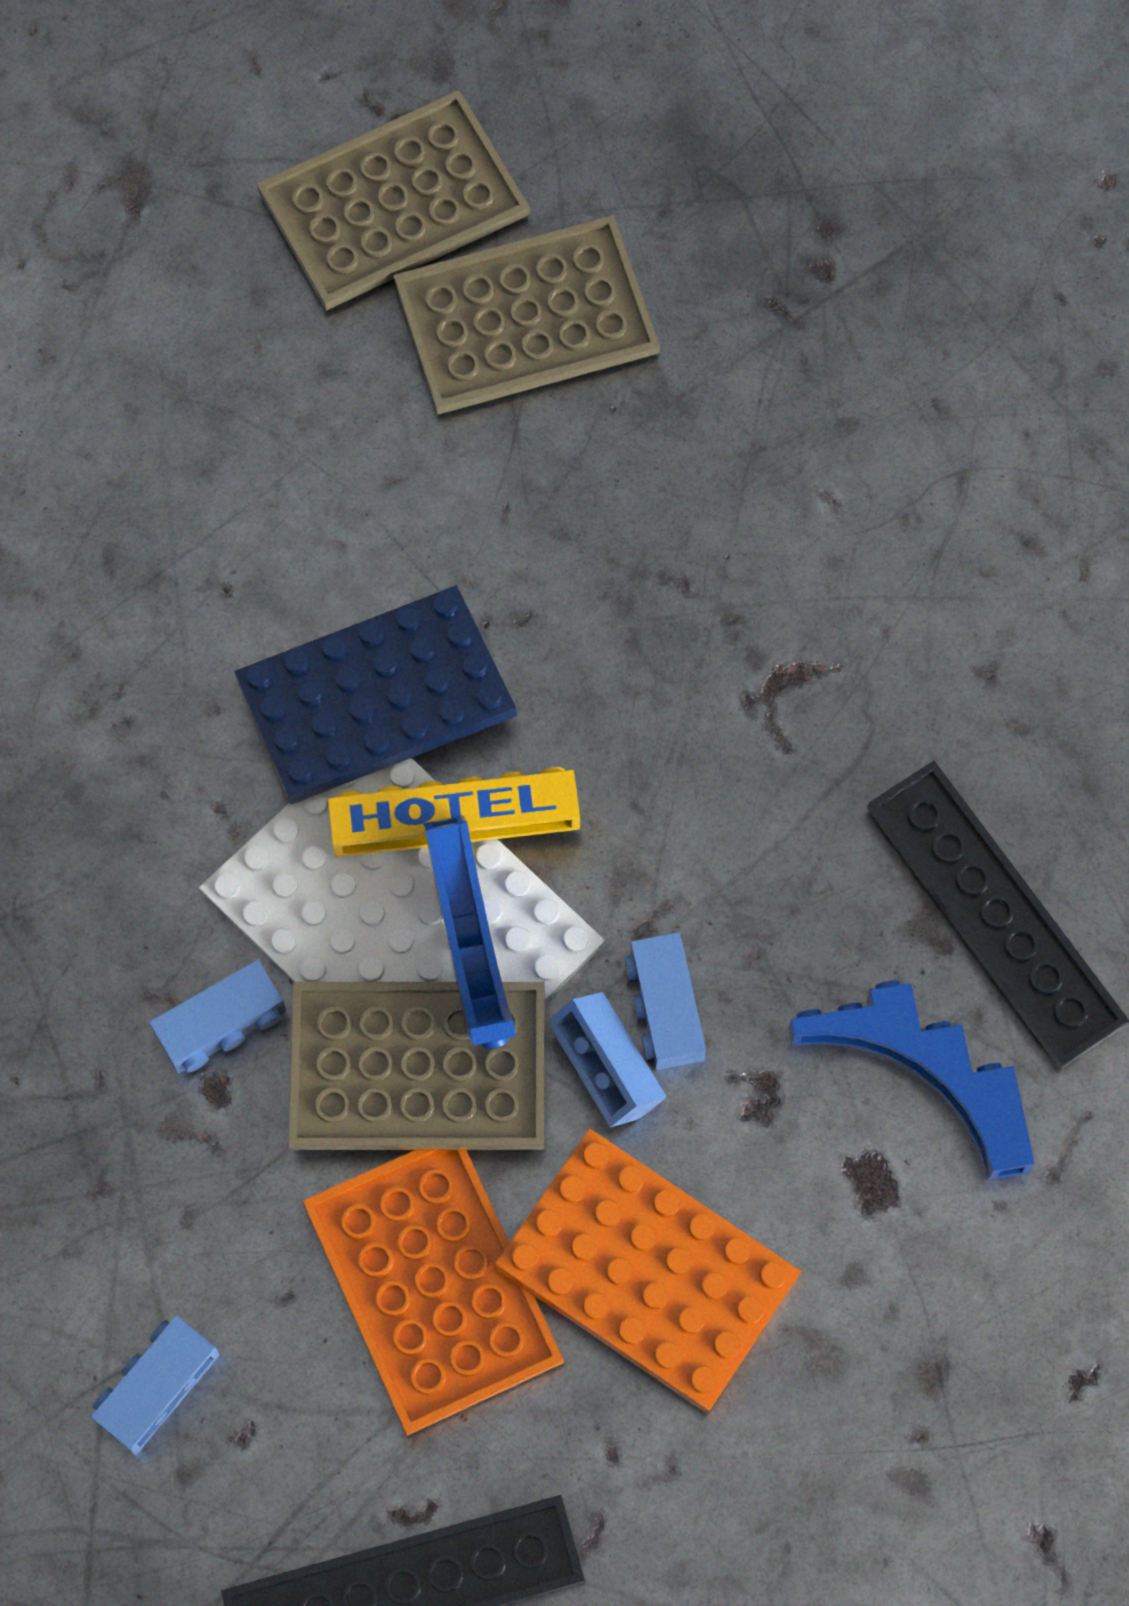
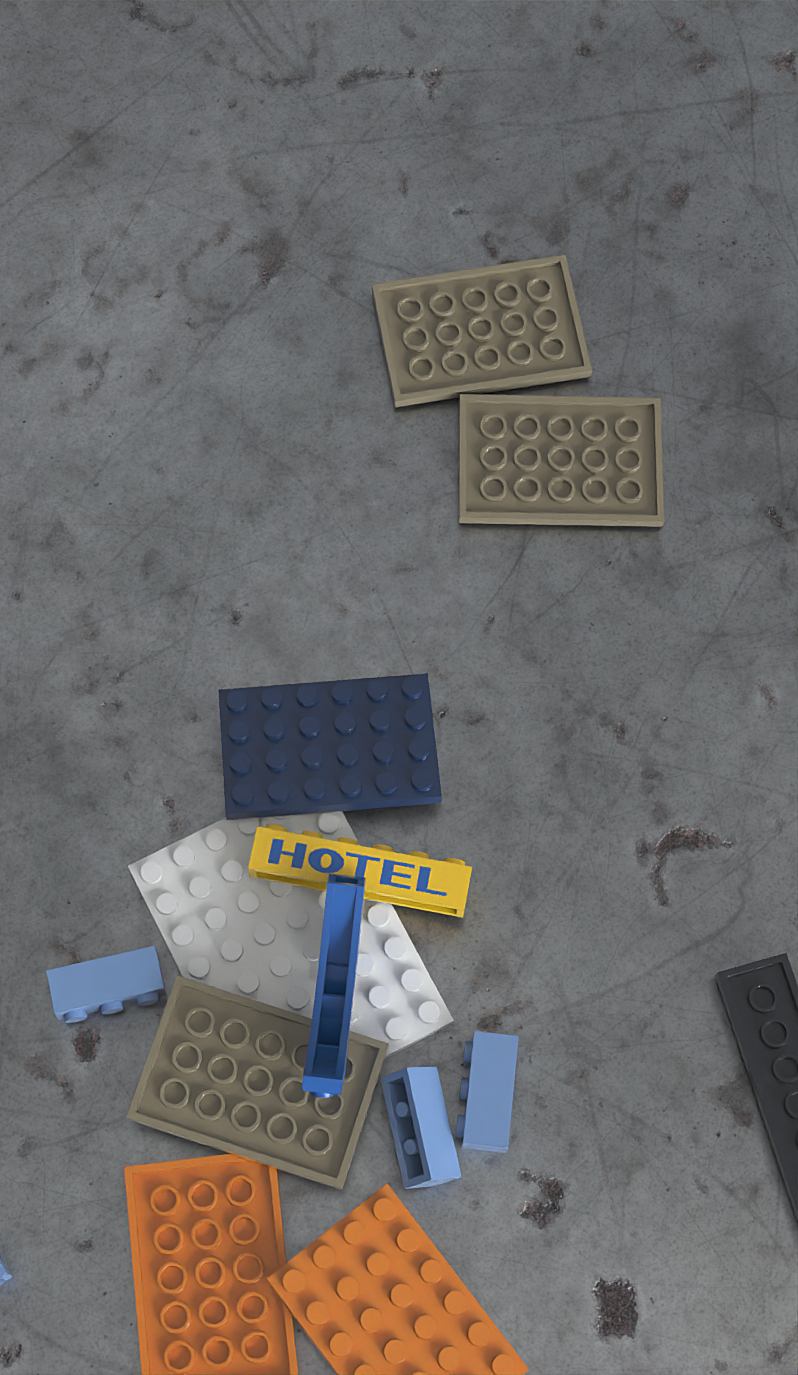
camera: 15 degrees right, 0 degrees up
blue arch [789,980,1035,1180] -> none

